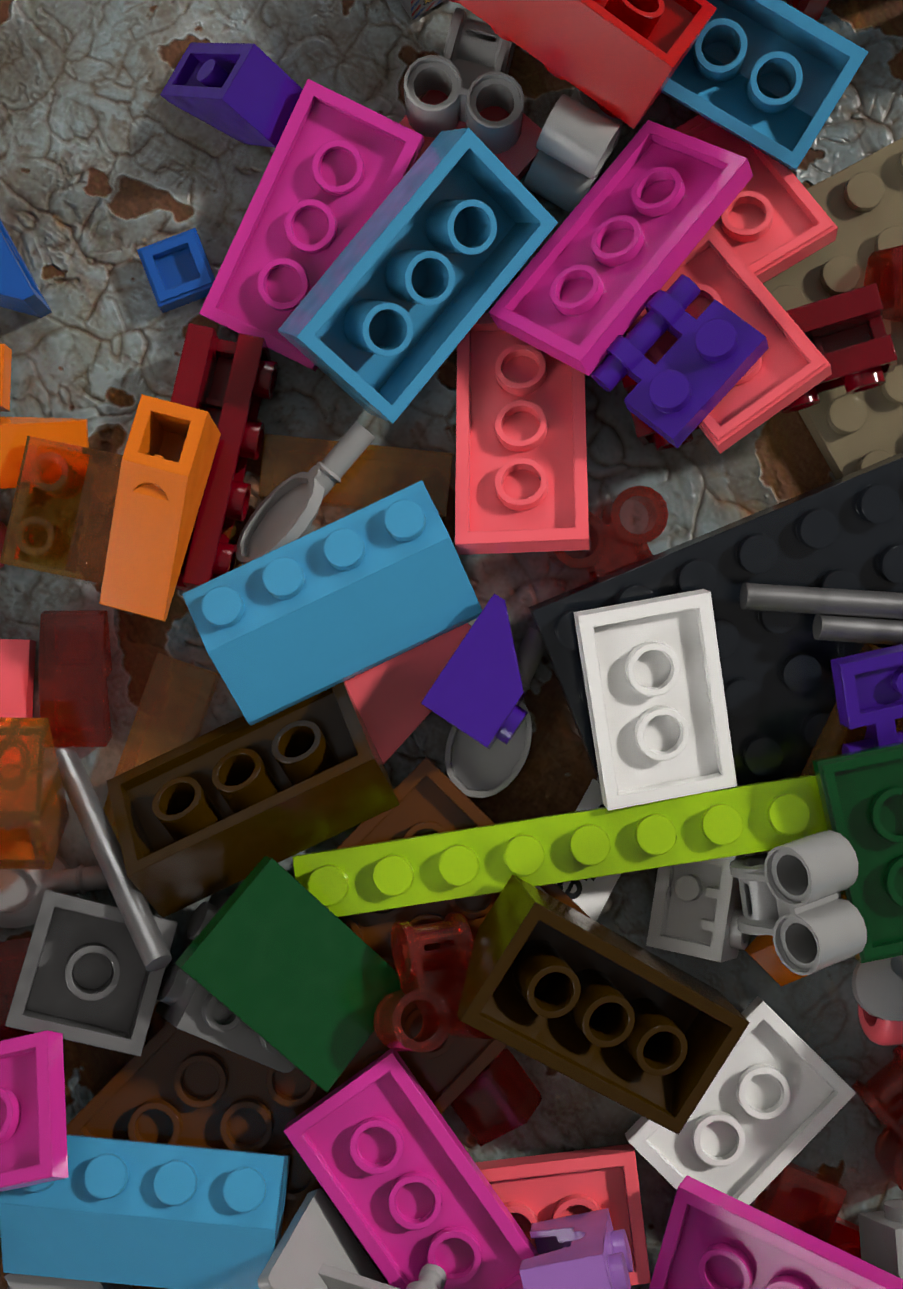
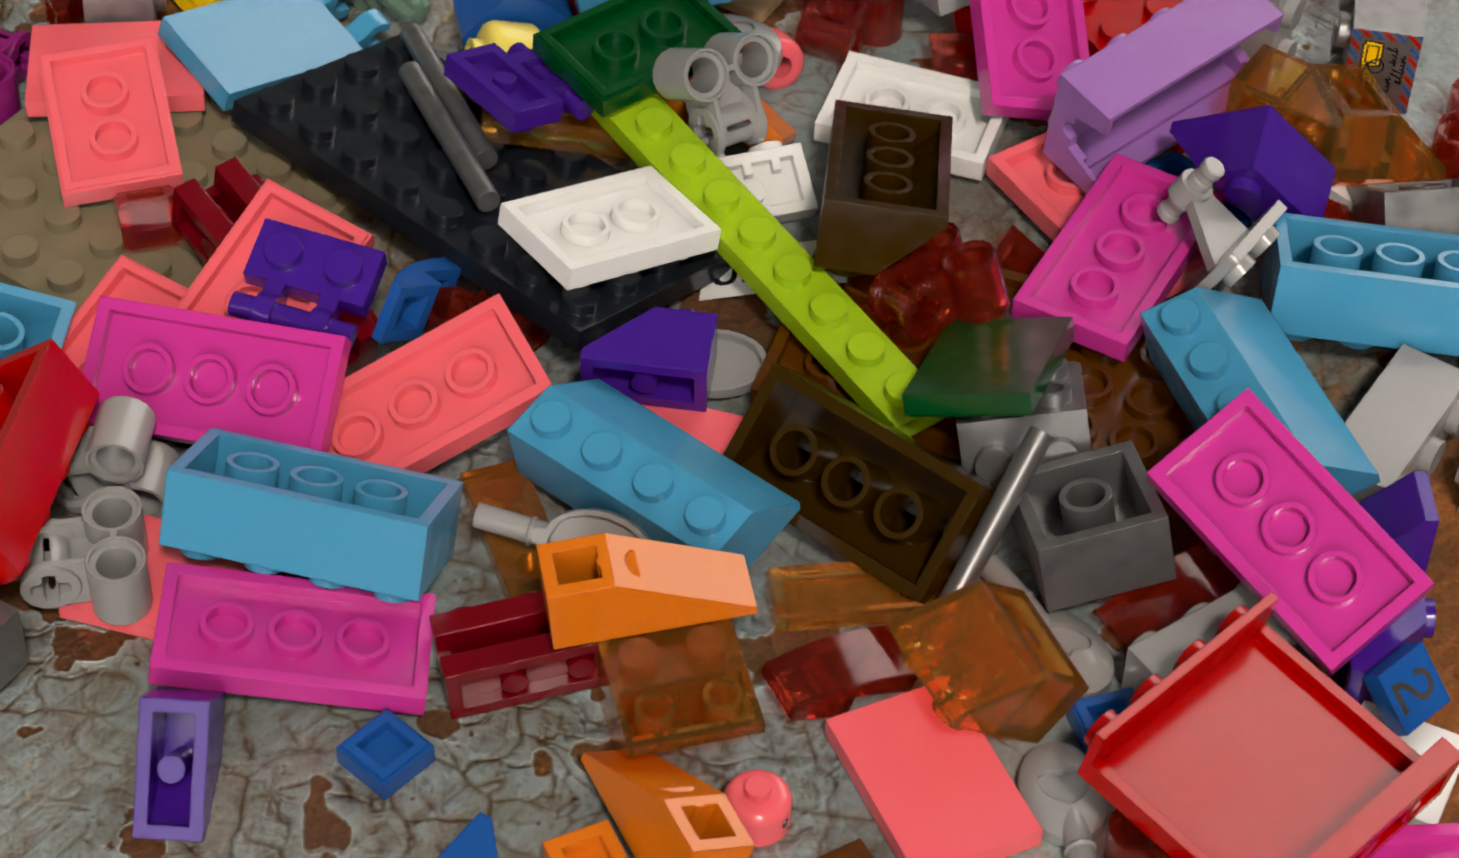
camera: 115 degrees left, 40 degrees down
none -> blue slope [371,257,461,343]

